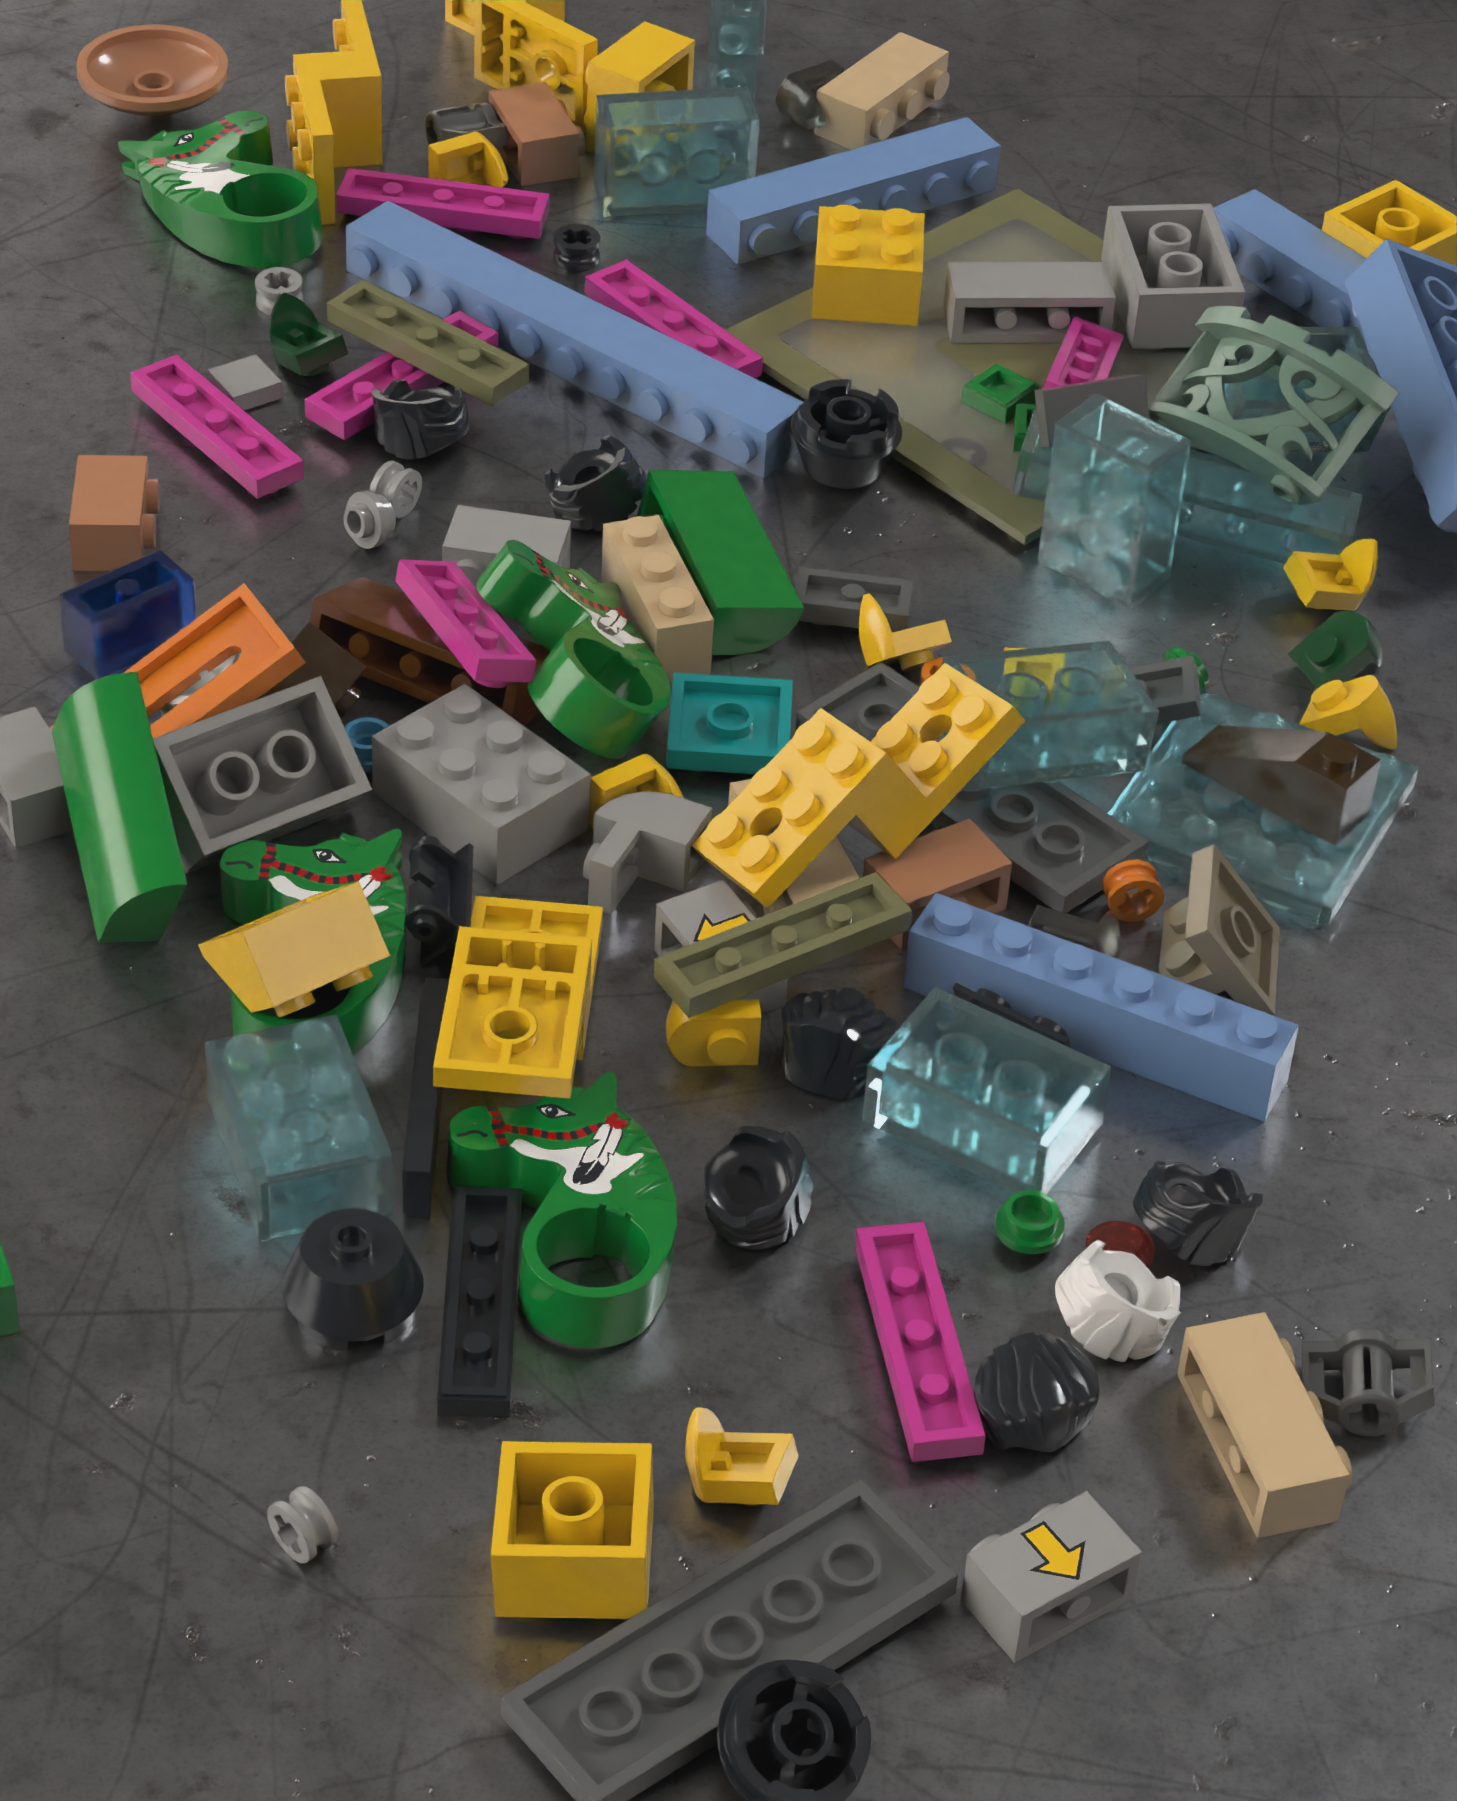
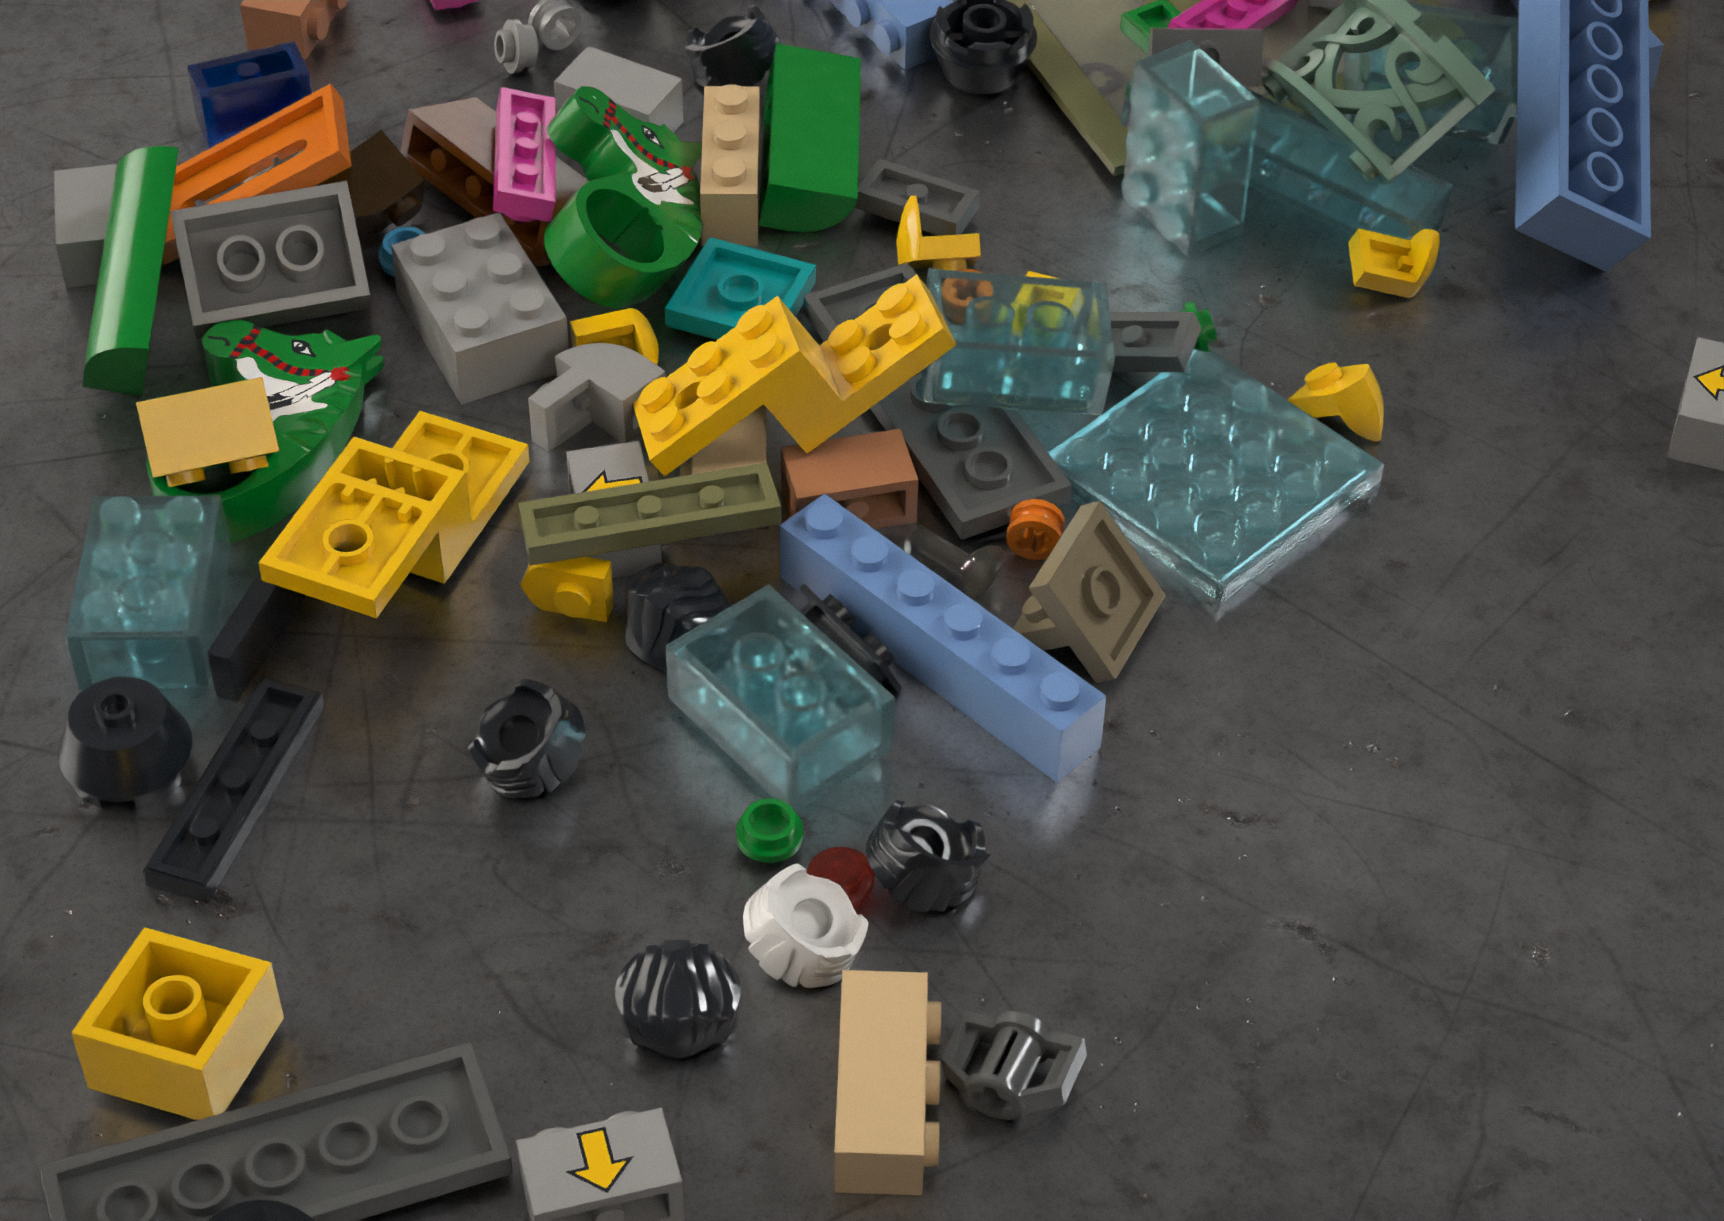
camera: 20 degrees right, 5 degrees up
black hinge [406,836,474,965] -> none
green animal [446,1071,677,1348] -> none
yellow plate [685,1407,799,1505] -> none
dark pink plate [855,1222,985,1462] -> none
dark brown slope [1182,725,1381,846] -> none
dark green plate [1288,611,1383,688] -> none

